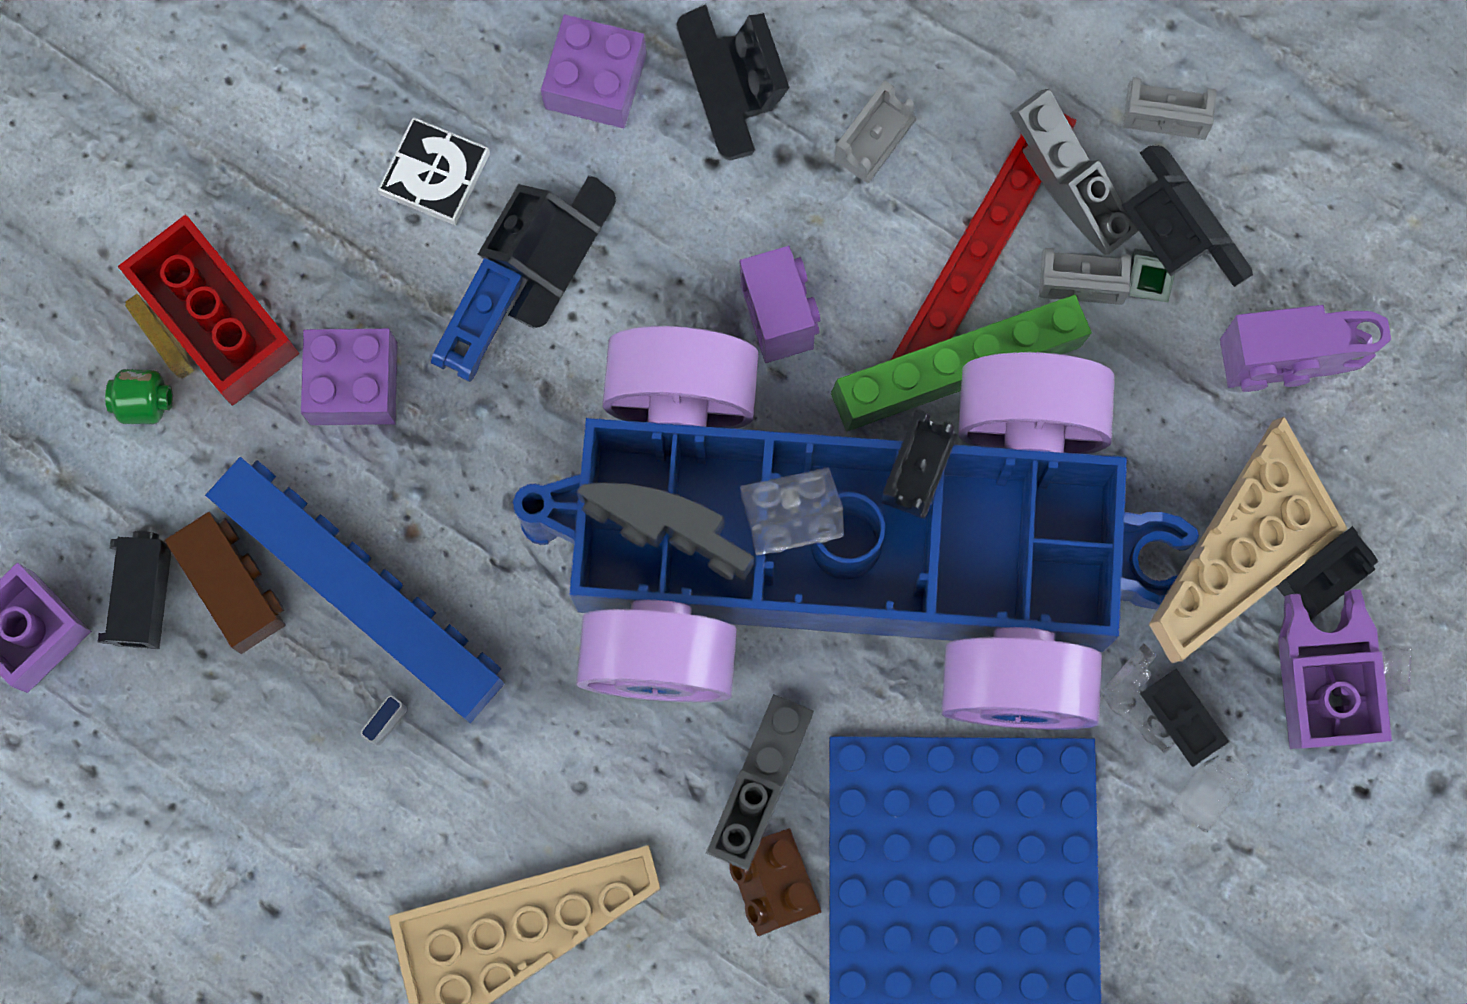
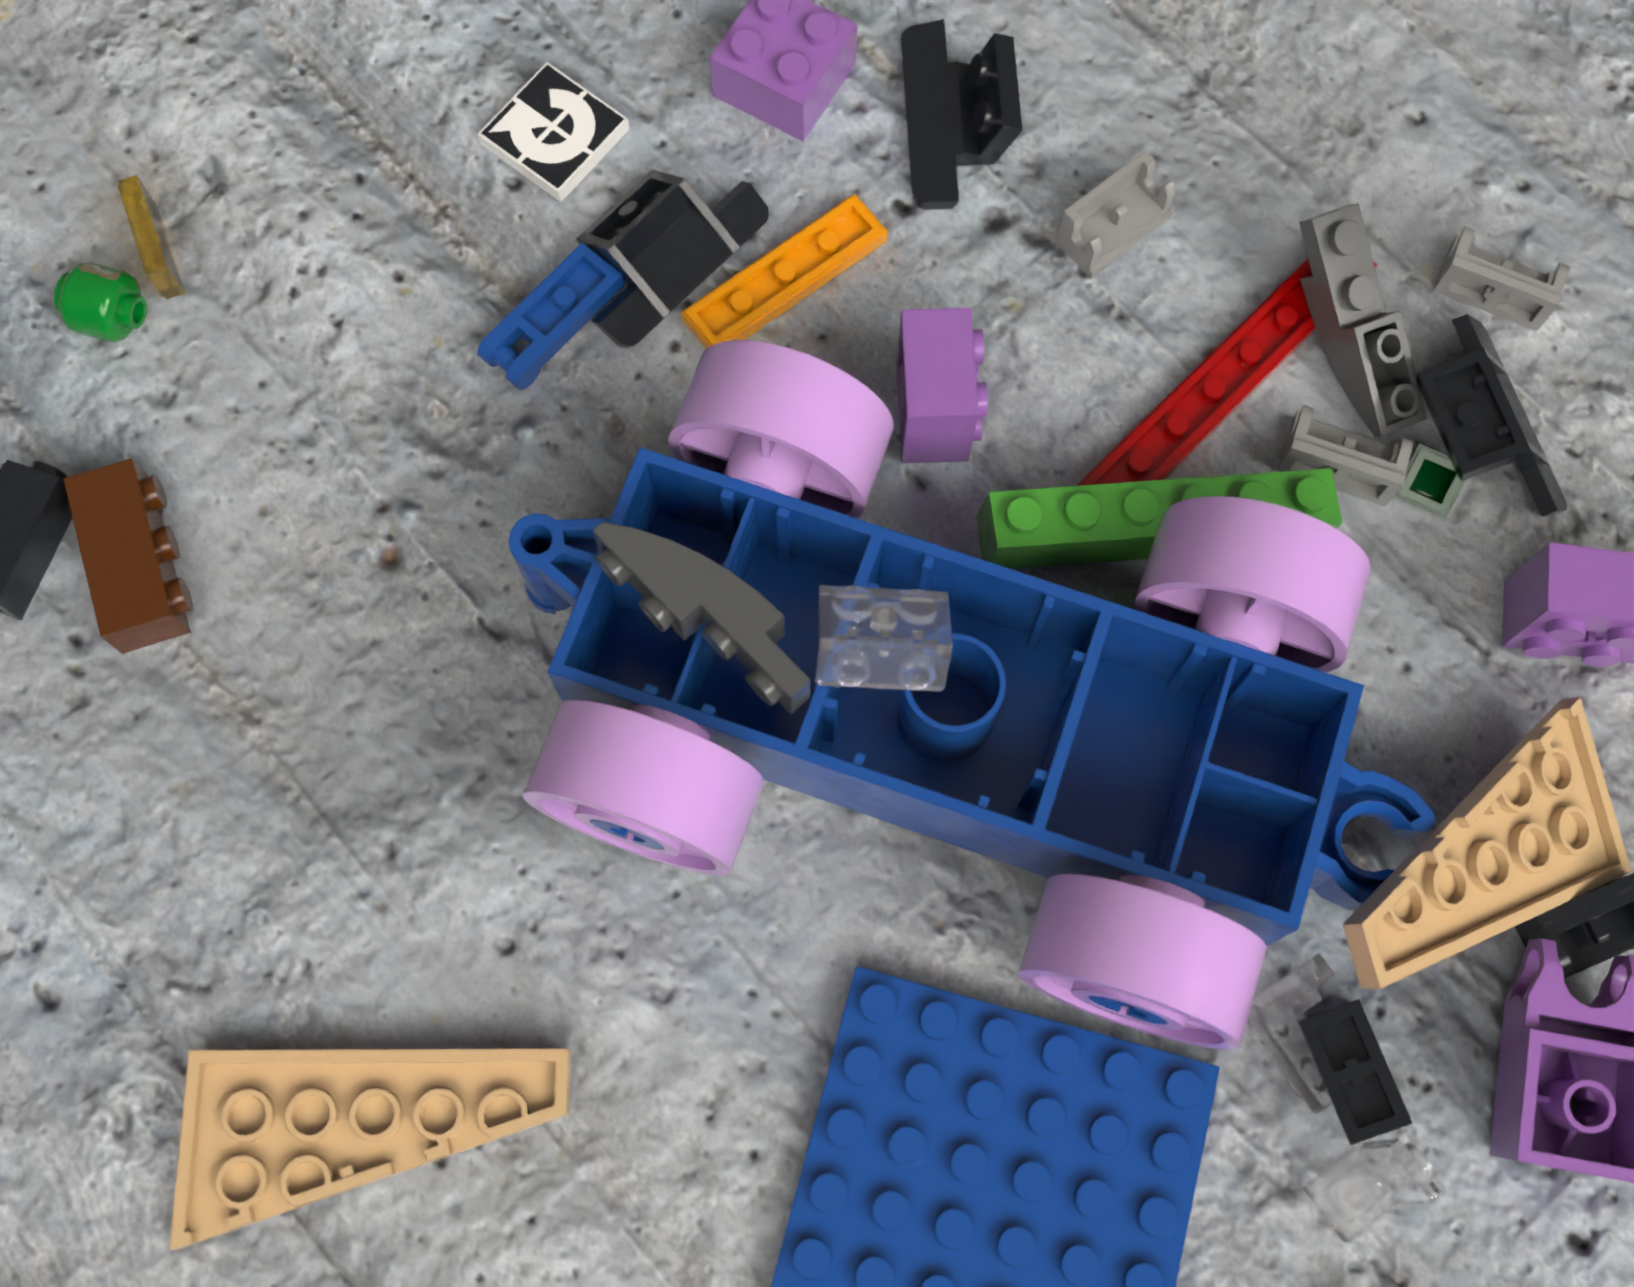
camera: 10 degrees right, 5 degrees down
red brick [118,214,300,406] -> none
blue brick [205,457,505,724] -> none
medium lavender brick [301,328,397,425] -> none
piece [361,696,407,746] -> none
dark grey slope [706,694,814,871] -> none
reddish brown bracket [729,828,822,936] -> none
black hinge [882,409,957,519] -> none
none -> light orange tile [681,193,888,349]

